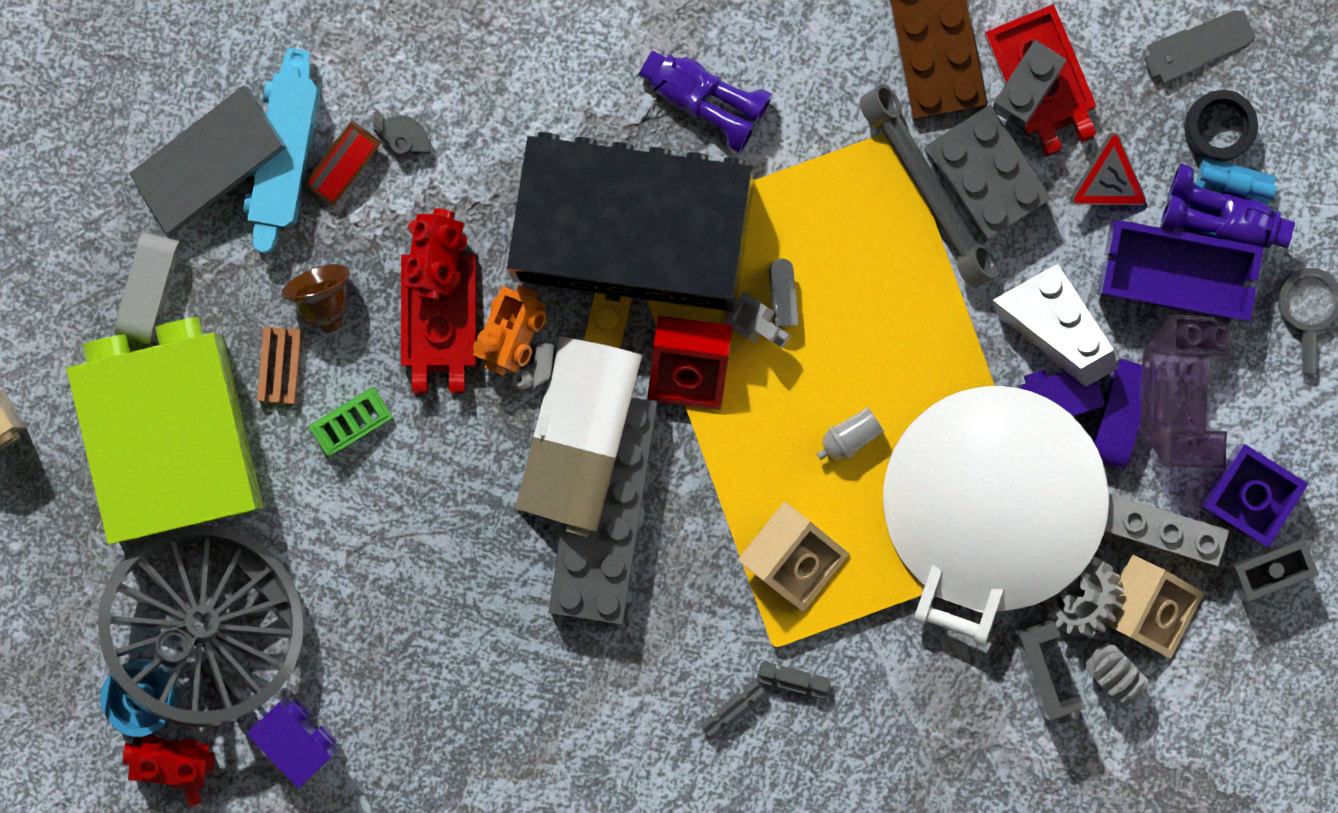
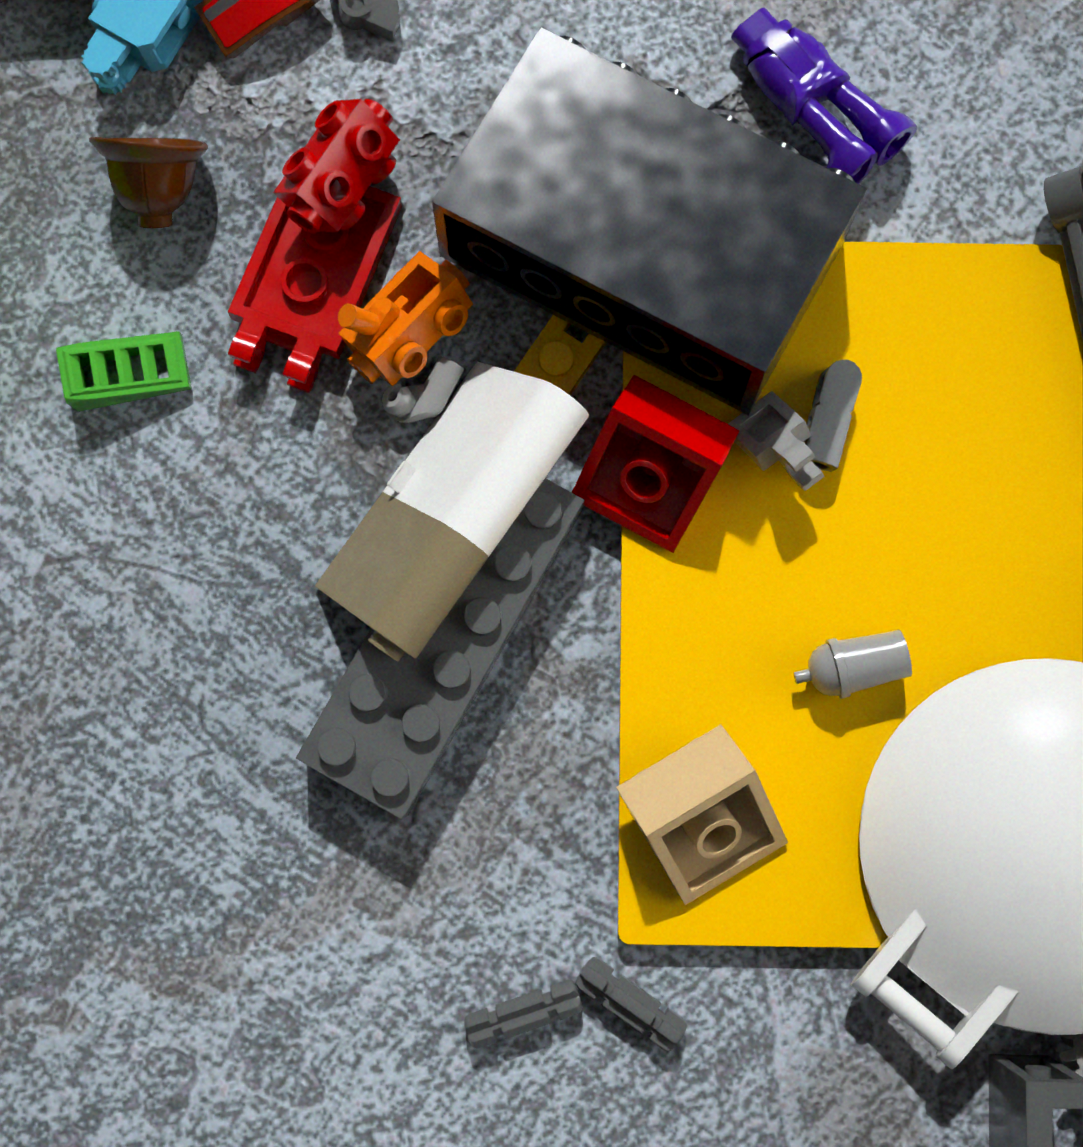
camera: 20 degrees right, 5 degrees down
nougat tile [257,326,302,404] -> none

